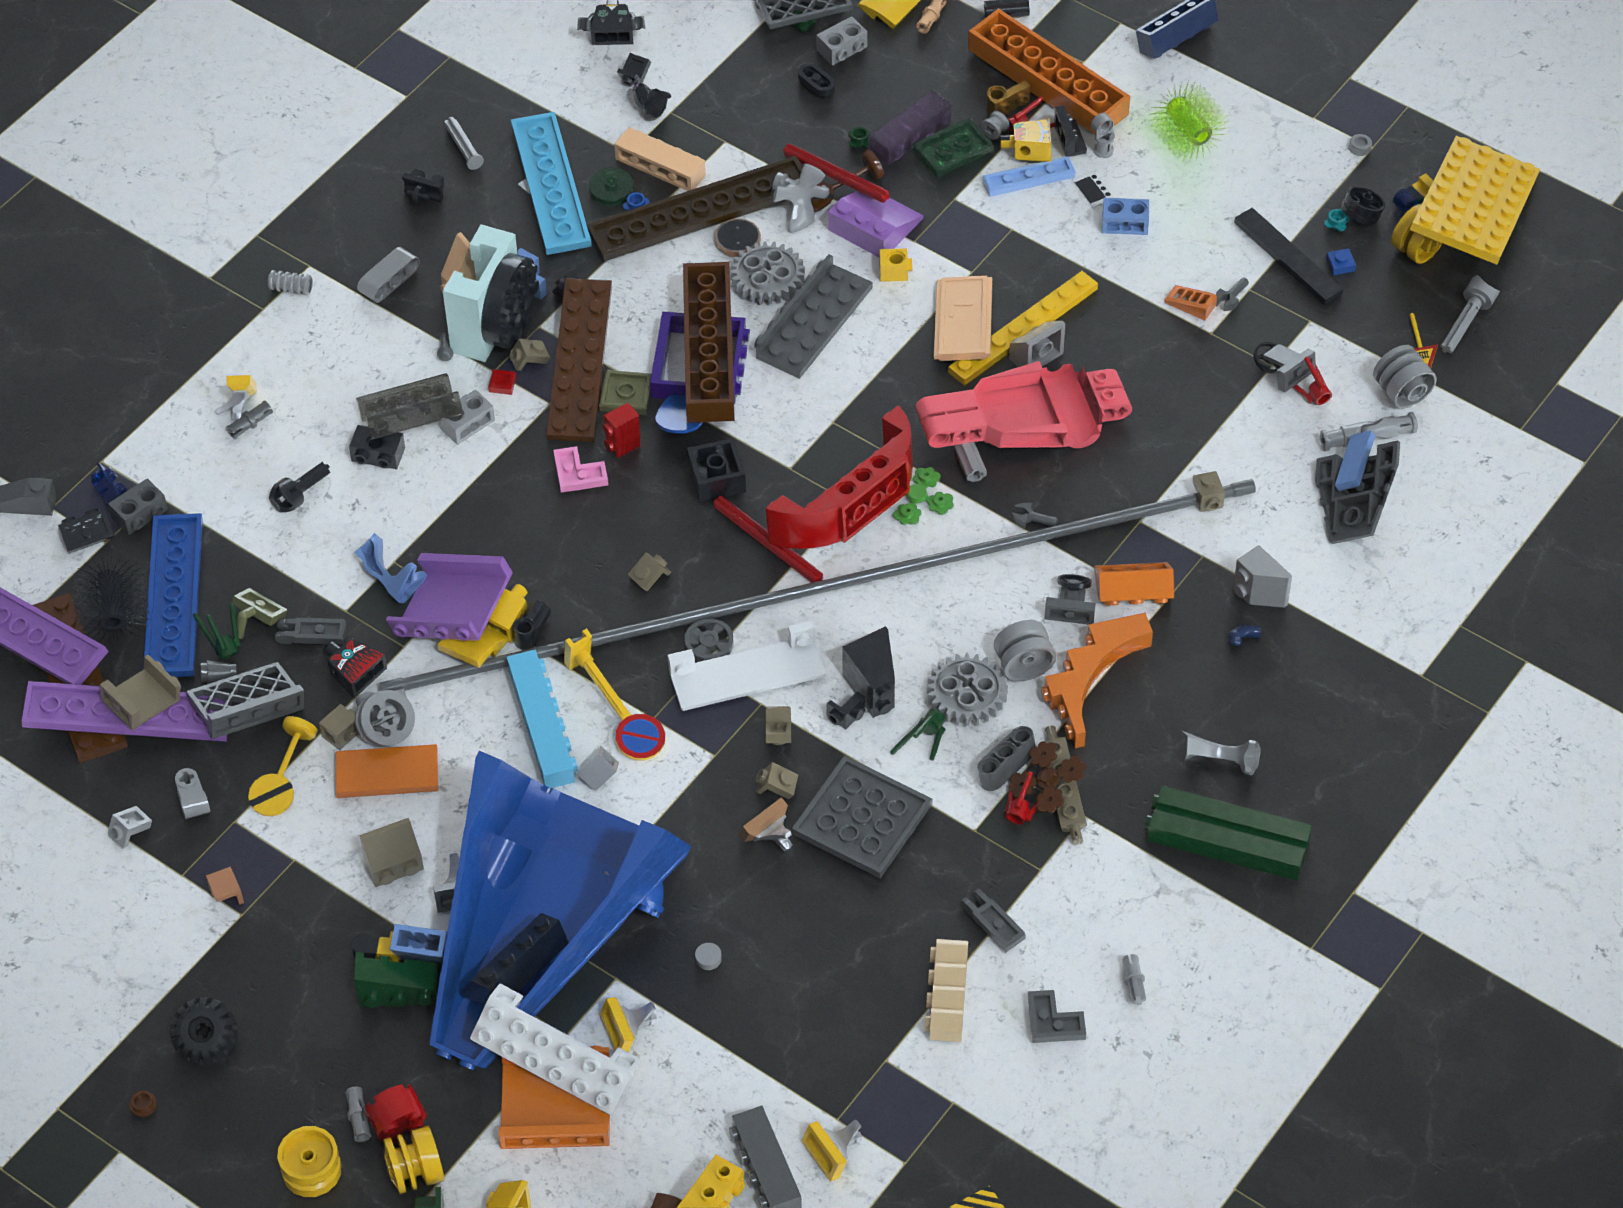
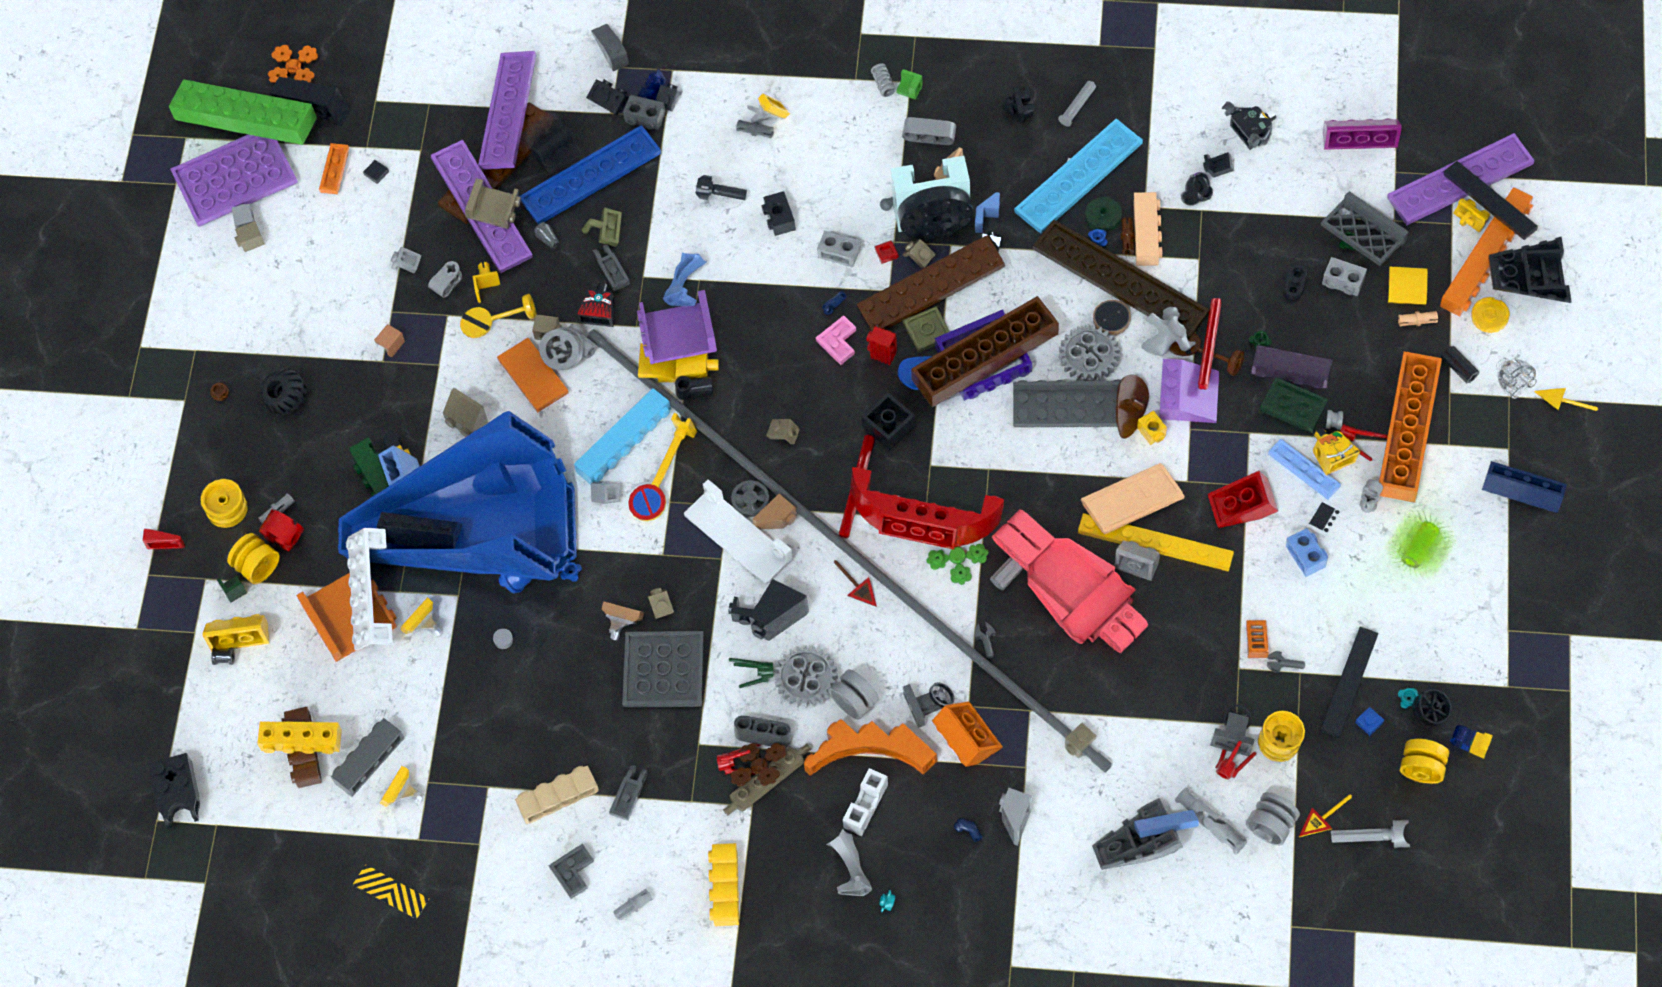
camera: 65 degrees right, 10 degrees up
dark grey fence [186,662,304,739] -> none
dark green plant [193,603,242,660] -> none
clear smoke fence [356,373,463,439] -> none
dark tan bracket [766,706,791,745] -> none
pearl gold plate [986,80,1030,115] -> none
black bracket [1054,105,1087,157] -> none
dark green brick [1144,786,1312,881] -> none
light grey tile [1349,134,1372,156] -> none
yellow plate [1410,136,1540,265] -> none
none -> yellow bracket [473,262,500,303]
none -> black bracket [656,83,682,111]
none -> yellow brick [708,843,739,926]
none -> medium nougat slope [752,494,797,530]
none -> dark blue arm [822,291,847,315]
none -> piece [834,560,877,607]
none -> white arch [843,768,888,836]
none -> teal plate [879,890,895,912]
none -> bright green panel [896,69,923,100]
none -> reddish brown shield [1116,375,1149,439]
none -> reddish brown pin [1120,217,1135,255]
none -> red slope [1208,471,1278,528]
none -> yellow wheel [1258,711,1305,762]

